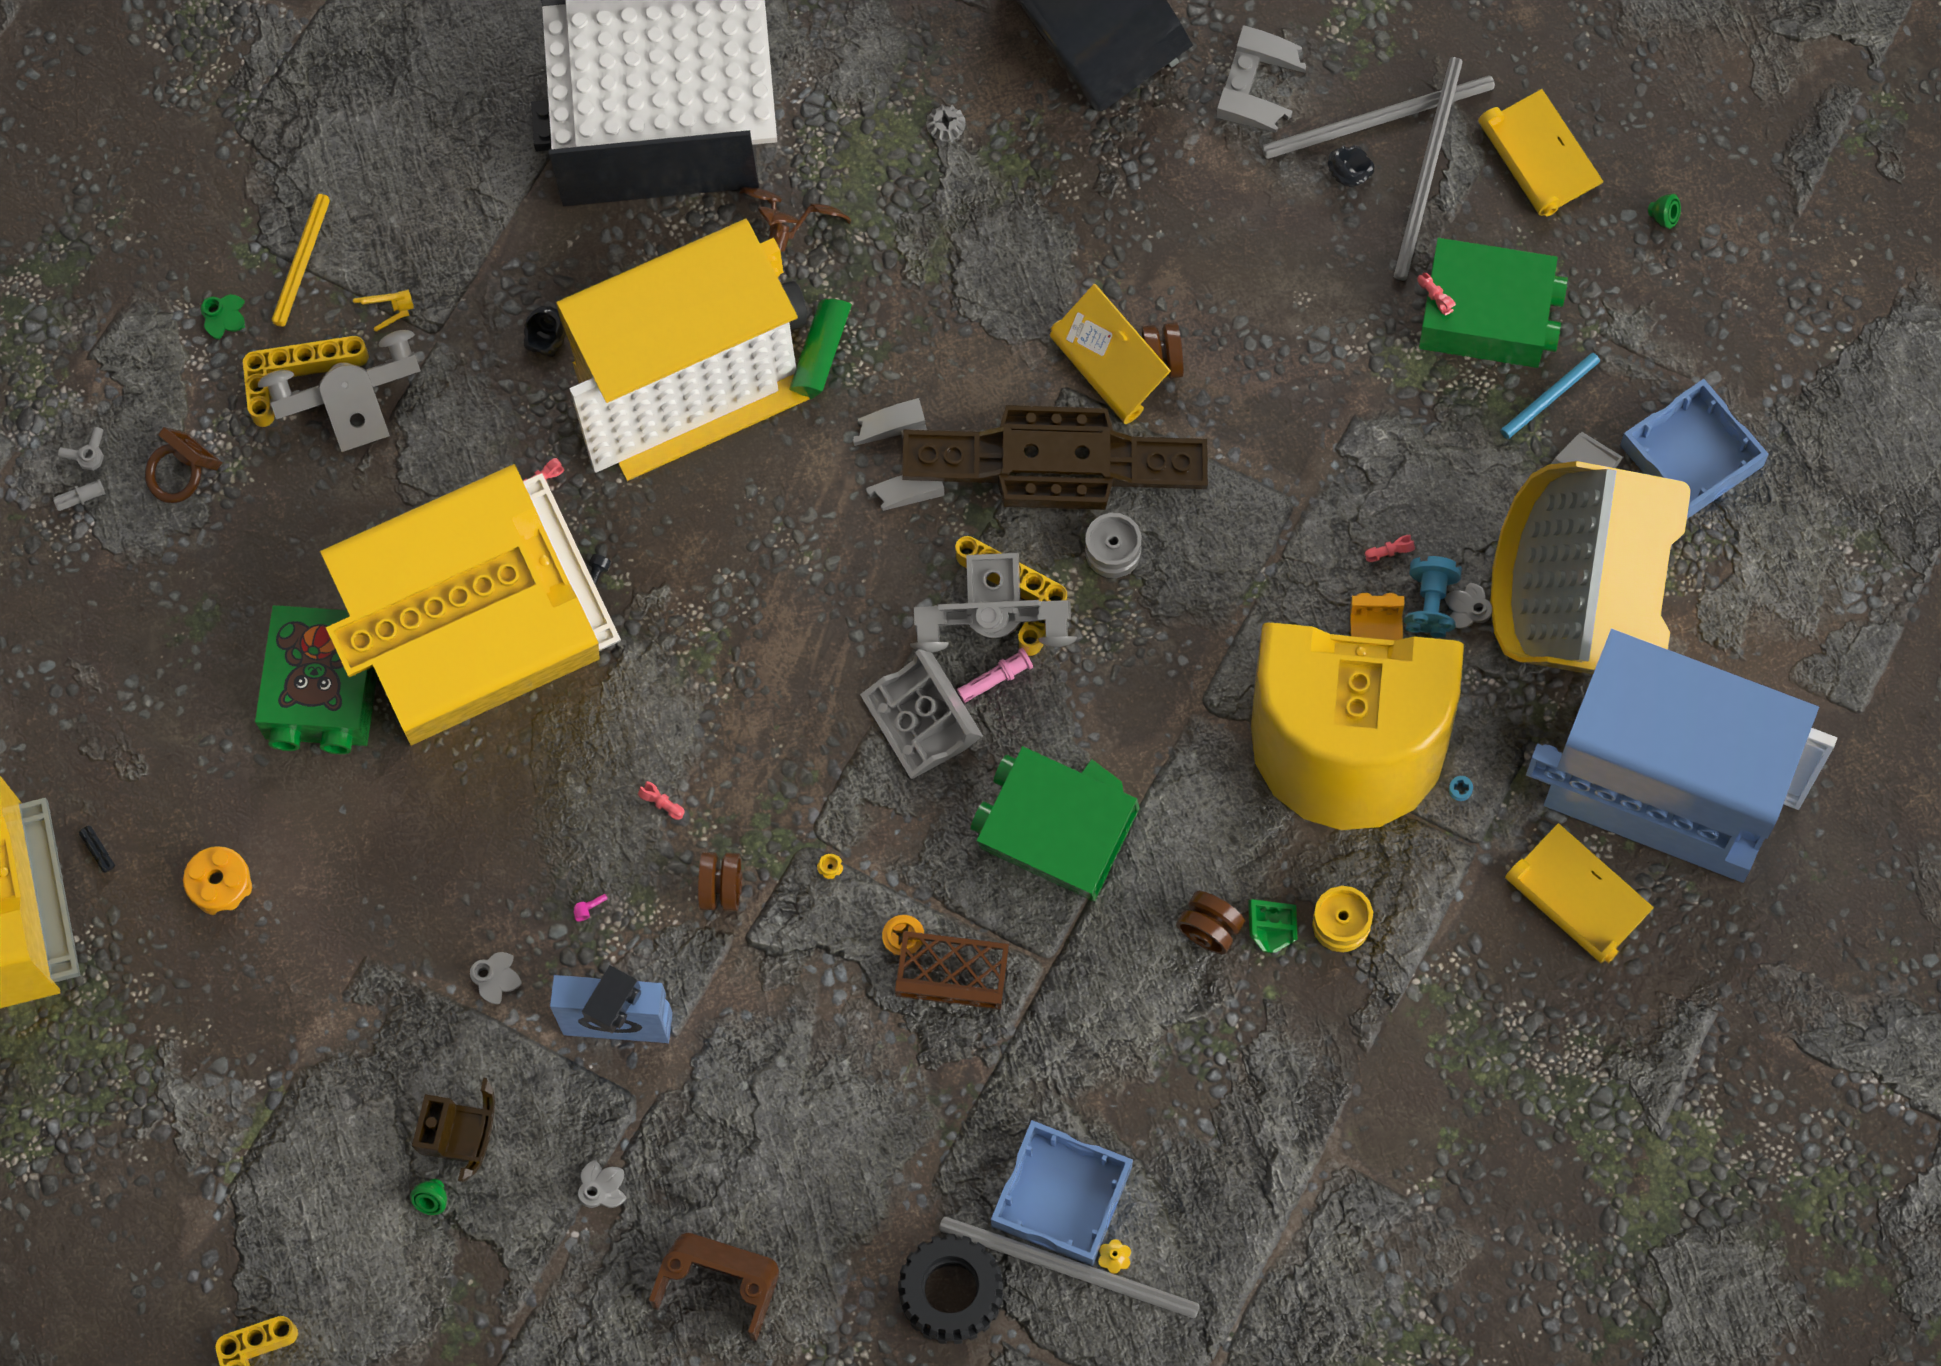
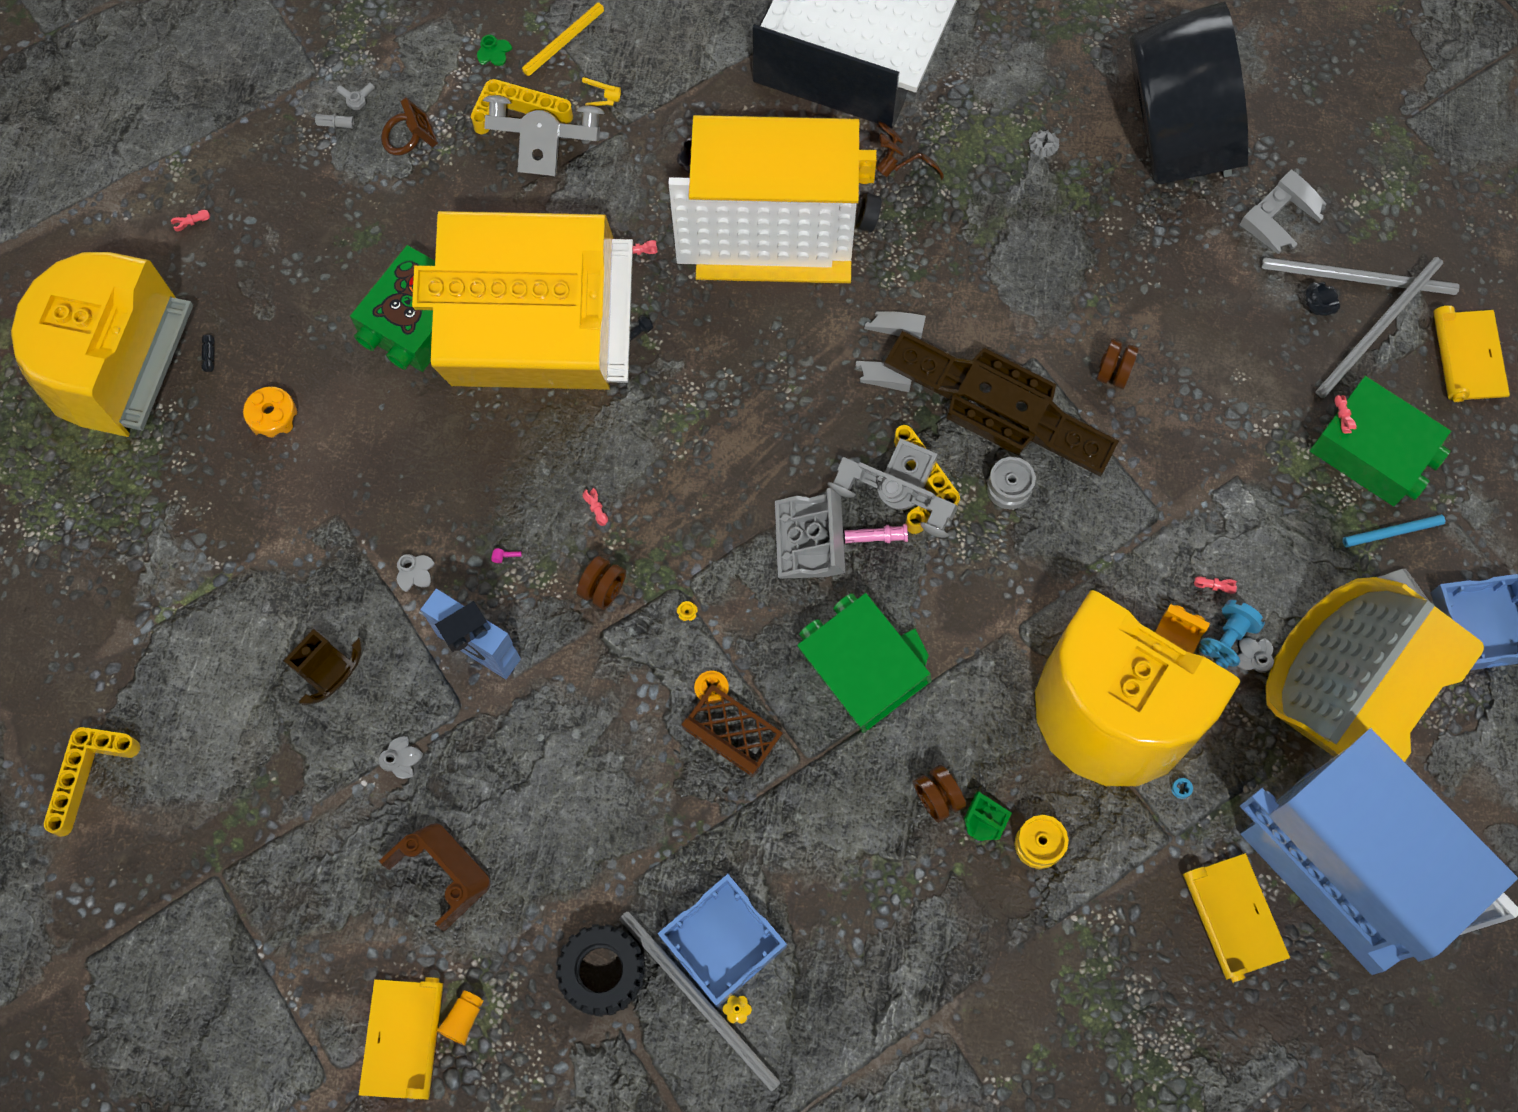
camera: 25 degrees right, 0 degrees up
green brick [410,1179,447,1215] -> none
green brick [789,299,852,400] -> none
yellow door [1050,284,1171,424] -> none

